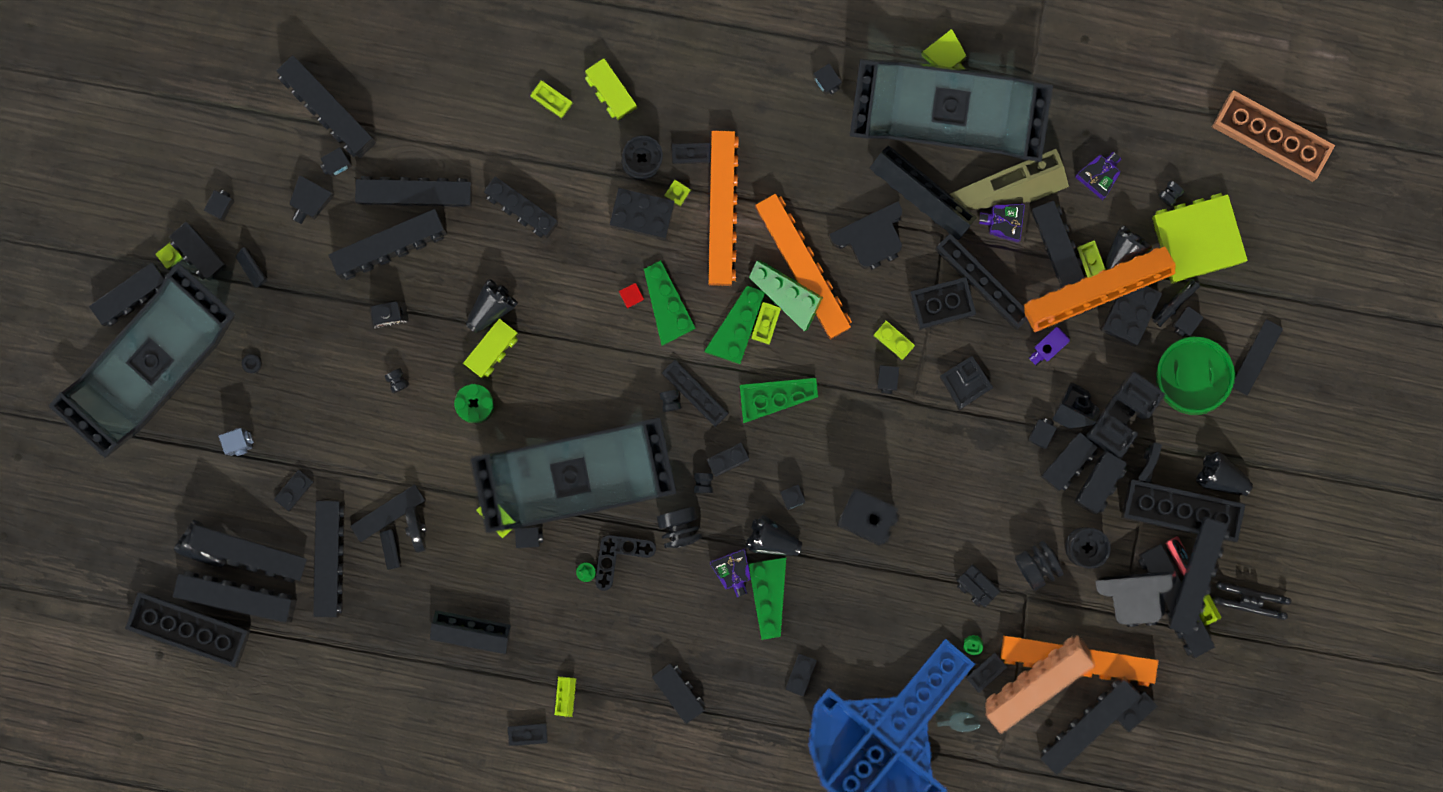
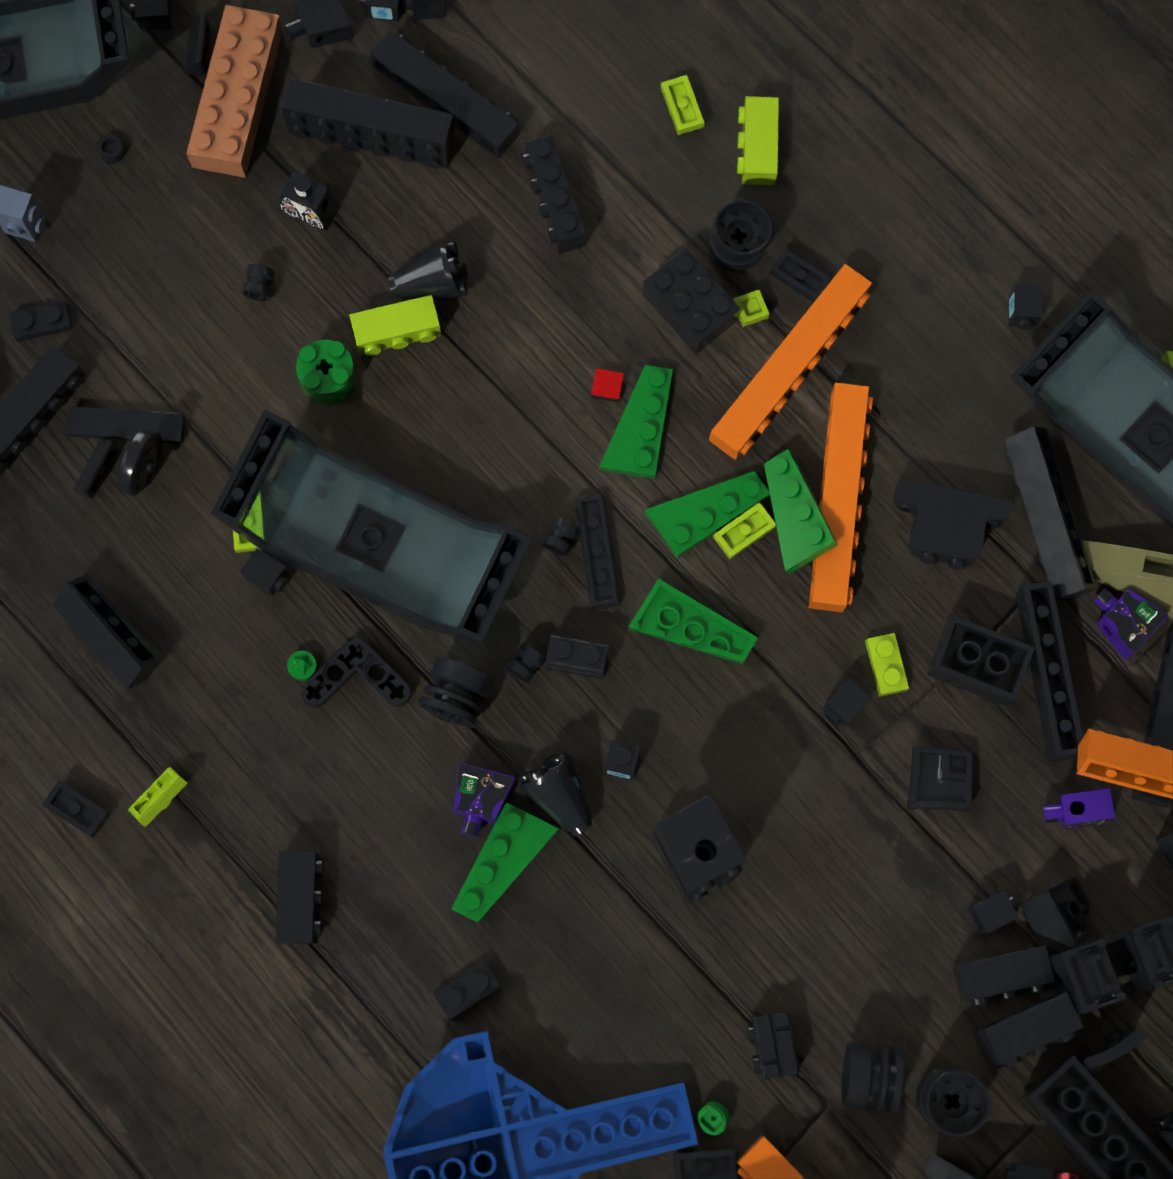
camera: 30 degrees right, 10 degrees down
none -> nougat brick [187,5,283,178]

